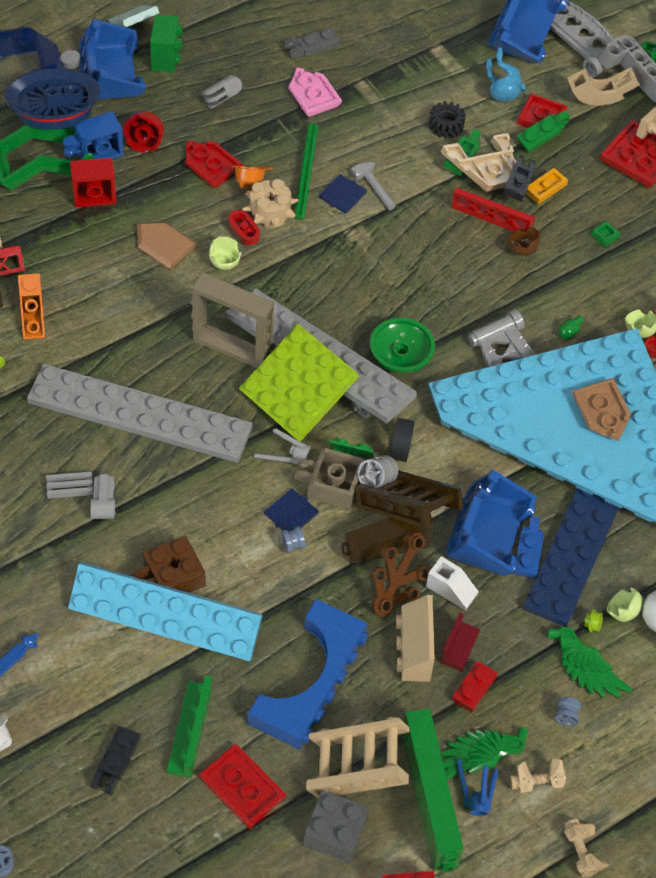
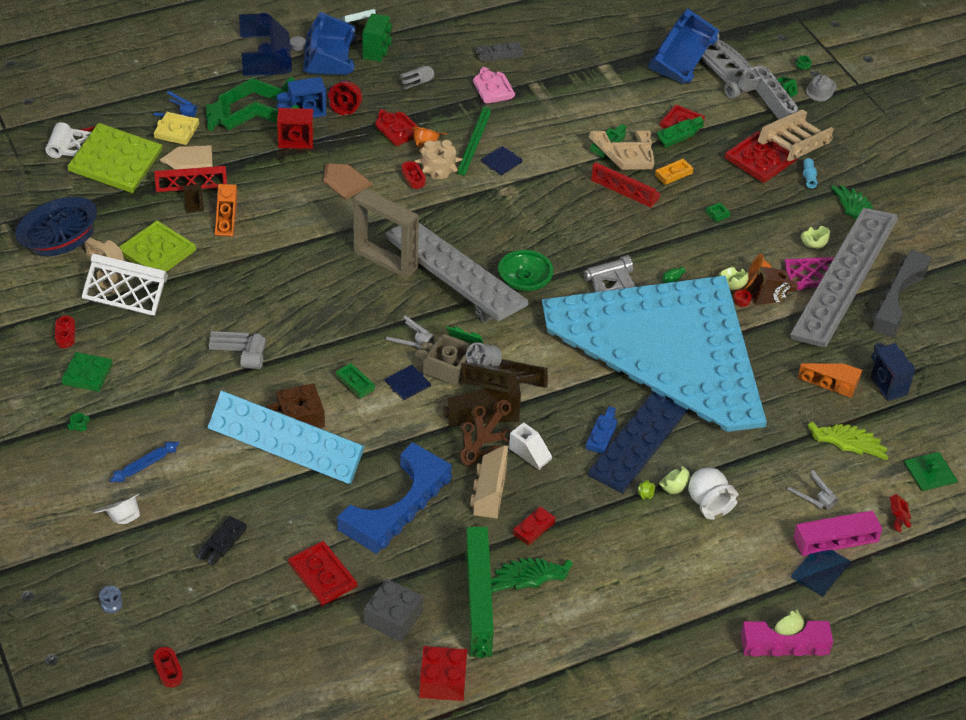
camera: 10 degrees right, 10 degrees down
dark blue piece [5,68,100,130] -> none
light grey plate [27,364,253,463] -> none
green fence [167,675,212,778] -> none
yellowish green hair [209,236,241,270] -> none
lime plate [239,324,360,442] -> none
sand blue wheel [281,526,306,553] -> none
tan fence [306,717,409,798] -> none
light grey piece [350,162,396,210] -> none
black tyre [389,418,415,462] -> none
black tyre [429,101,466,139] -> none
dark red panel [440,612,480,672] -> none
blue windscreen [445,469,537,576] -> none
blue plant [456,759,498,816] -> none
dark azure hair [486,47,525,102] -> none
black hinge [503,155,536,202] -> none
reddish brown hair [507,227,541,256] -> none
tan piece [509,757,566,793] -> none
green animal [547,627,632,698] -> none
sand blue wheel [554,697,582,726] -> none
tan piece [564,819,609,877] -> none
tan arch [567,67,639,106] -> none
medium nougat tile [572,378,631,441] -> none
none -> green plate [336,363,375,399]

